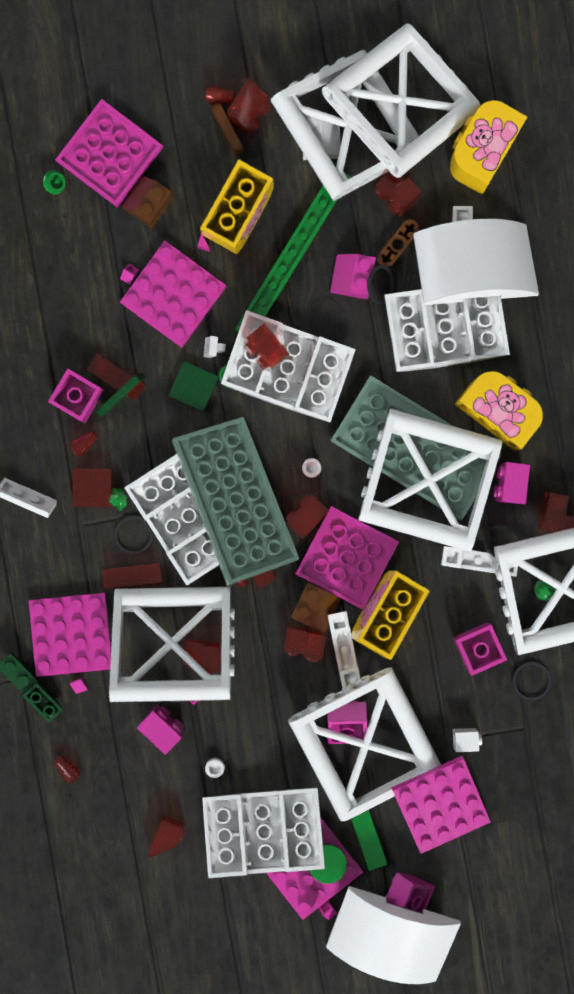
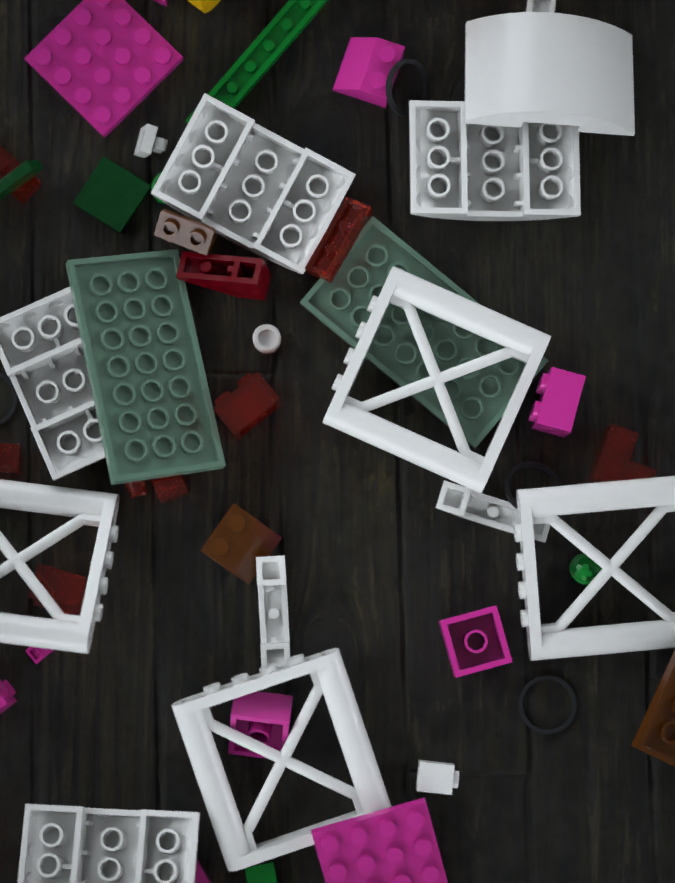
camera: 10 degrees right, 5 degrees down
dark pink piece [120,264,139,285] -> none
white tile [205,757,225,778] -> none
clear red brick [244,323,289,372] -> none
clear red brick [284,626,326,662] -> none
dark pink plate [295,506,399,610] -> none
yellow brick [351,571,429,660] -> none
reddish brown beam [377,220,419,268] -> none
brick [455,372,543,451] -> none
none -> bracket [154,209,218,256]
none -> dark red slope [176,251,271,300]
none -> clear red plate [305,196,373,283]

